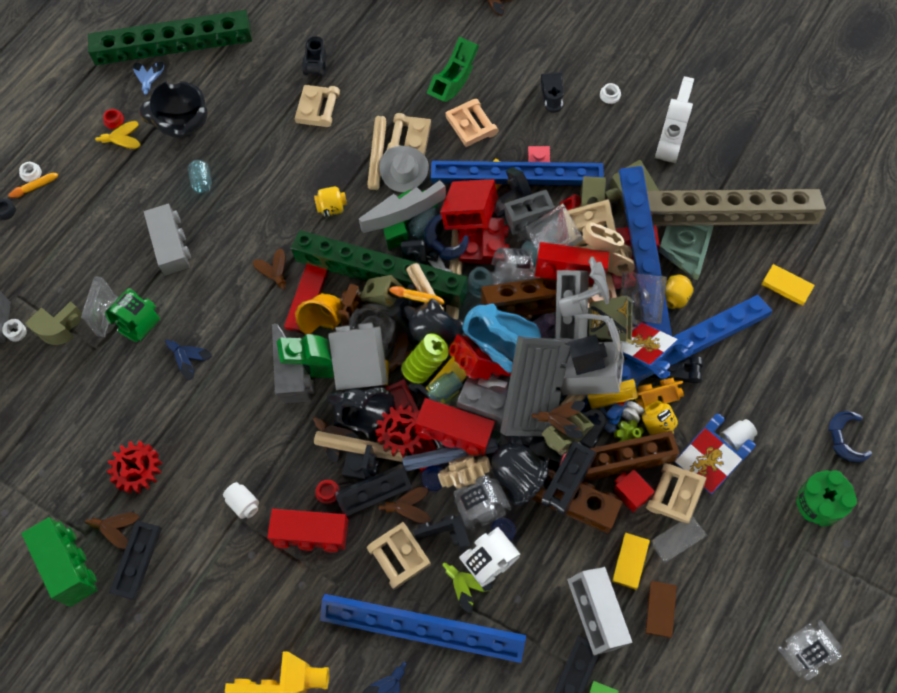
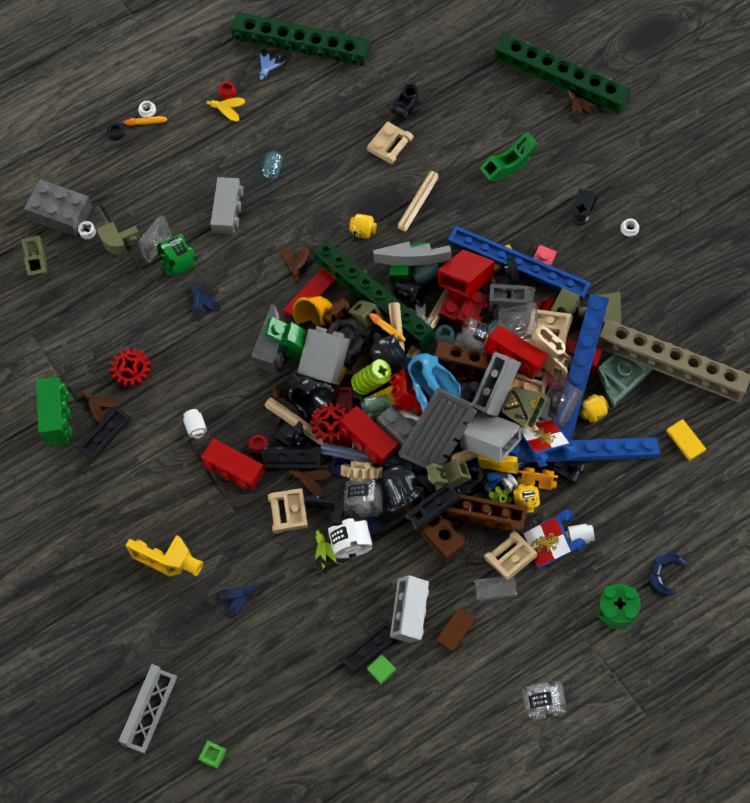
camera: 25 degrees right, 0 degrees up
black piece [140,81,208,138] -> none
blue plate [320,594,526,663] -> none
light grey hat [380,146,429,192] -> none
tan plate [387,113,431,156] -> none
dark blue piece [424,214,469,260] -> none
light nougat plate [446,99,499,147] -> none
reddish brown piece [531,401,585,439] -> none
light grey plant [559,257,620,363] -> none
black brick [568,334,608,375] -> none
yellow tile [612,533,650,590] -> none
red brick [613,470,655,513] -> none
white piece [655,76,694,163] -> none

